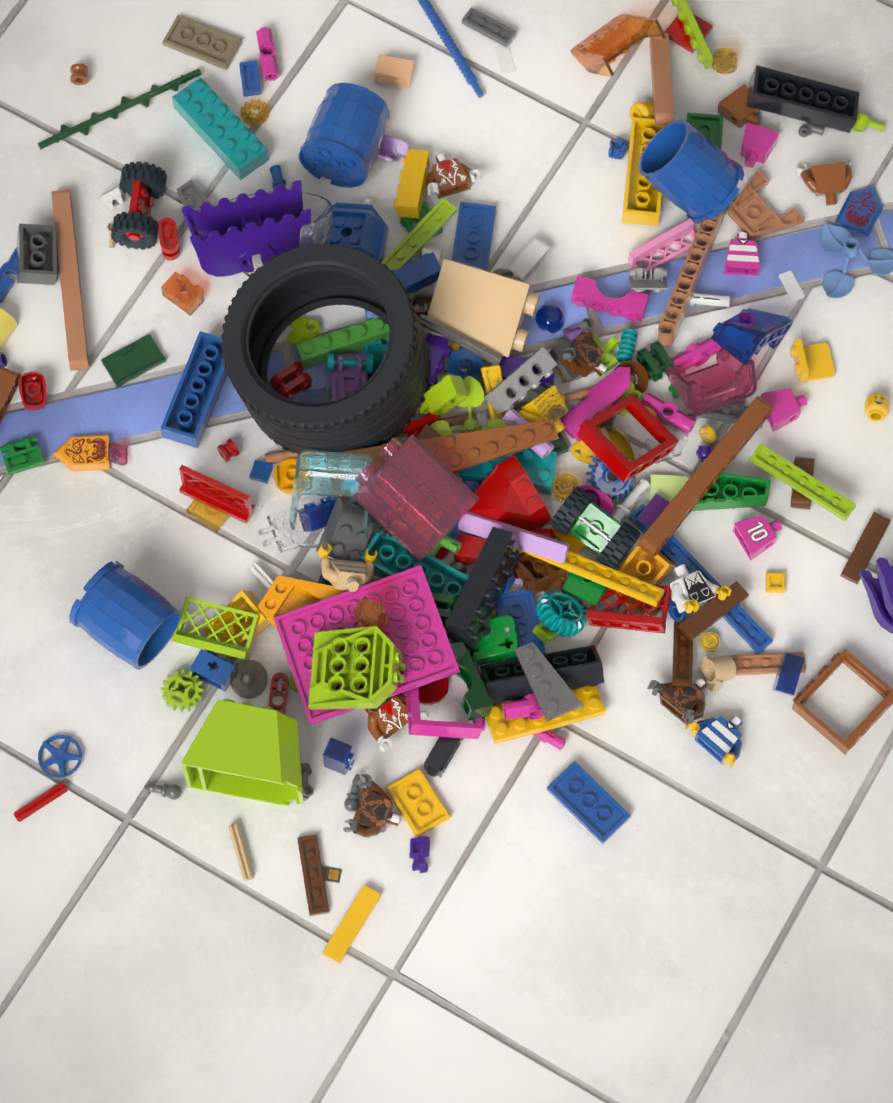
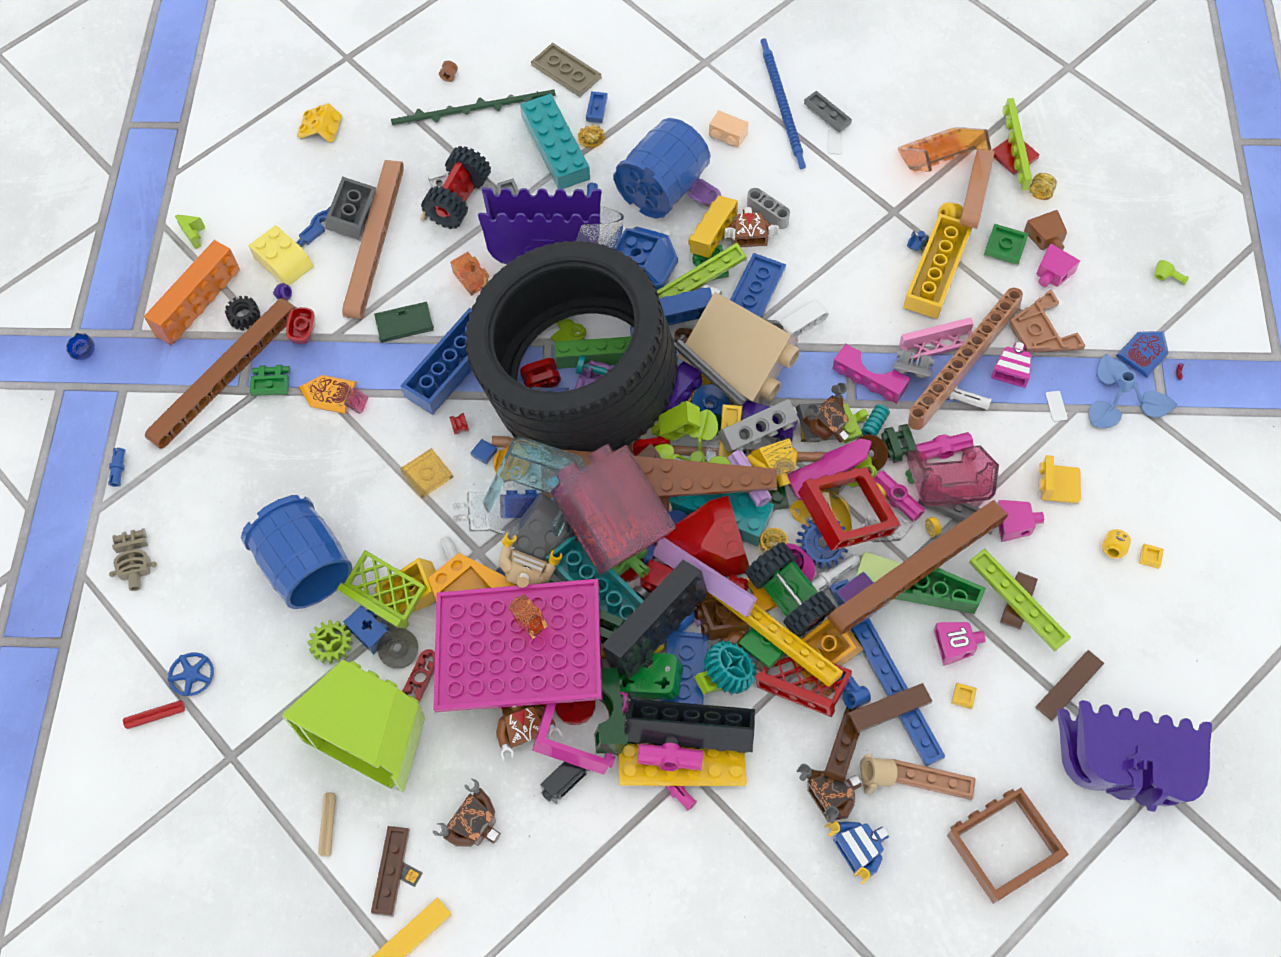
camera: 20 degrees right, 5 degrees down
dark grey bar [144,783,182,800] -> none
red brick [158,218,180,261] -> none
red fence [179,465,256,524] -> none
dark pink piece [256,27,279,81] -> none
flat silver bar [301,763,314,801] -> none
lime hinge [308,626,406,710] -> none
clear blue brick [323,737,355,775] -> none
dark grey bar [344,774,361,812] -> none
yellow tile [386,768,451,837] -> none
dark purple plate [409,836,430,873] -> none
flat silver wing [514,642,583,722] -> none
clear blue hair [535,304,565,333] -> none
blue plate [546,761,631,844] -> none
medium lavender tile [563,323,584,341] -> none
blue piece [638,119,744,223] -> none
torso [670,564,731,613] -> none
dark purple plate [696,446,713,463] -> none
yellow tile [700,632,720,652] -> none
clear blue windscreen [711,308,793,366] -> none
black brick [746,65,860,133] -> none
clear blue brick [772,652,805,696] -> none
dark orange torso [796,159,853,206] -> none
dark grey arm [798,123,825,137] -> none
none -> light grey beam [747,188,790,229]

